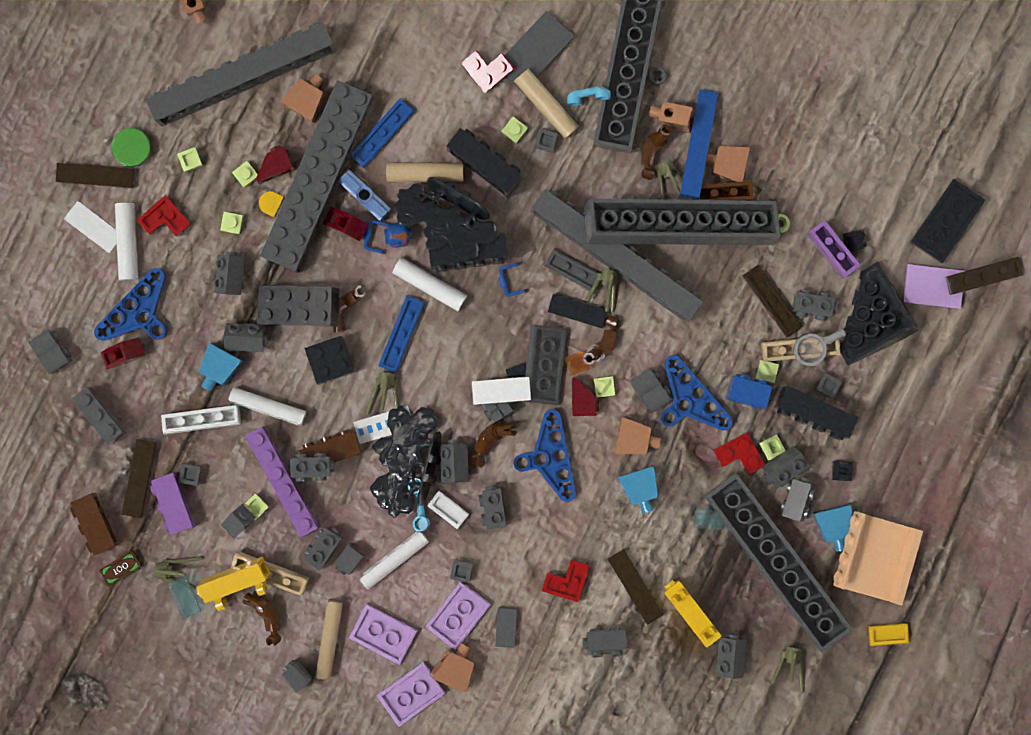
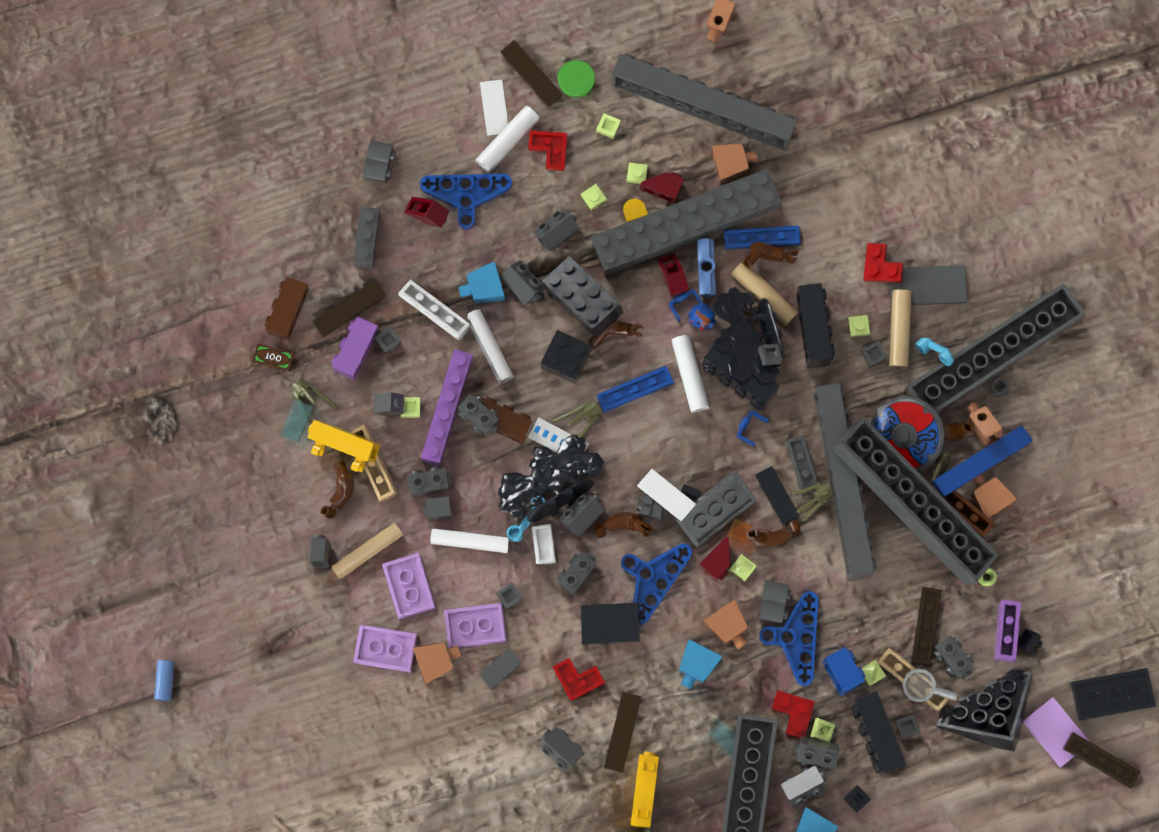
camera: 45 degrees right, 10 degrees down
none -> black tile [581,602,640,645]
none -> reddish brown arm [742,242,799,268]
none -> dark grey plate [758,344,783,366]
none -> dish [870,396,946,472]

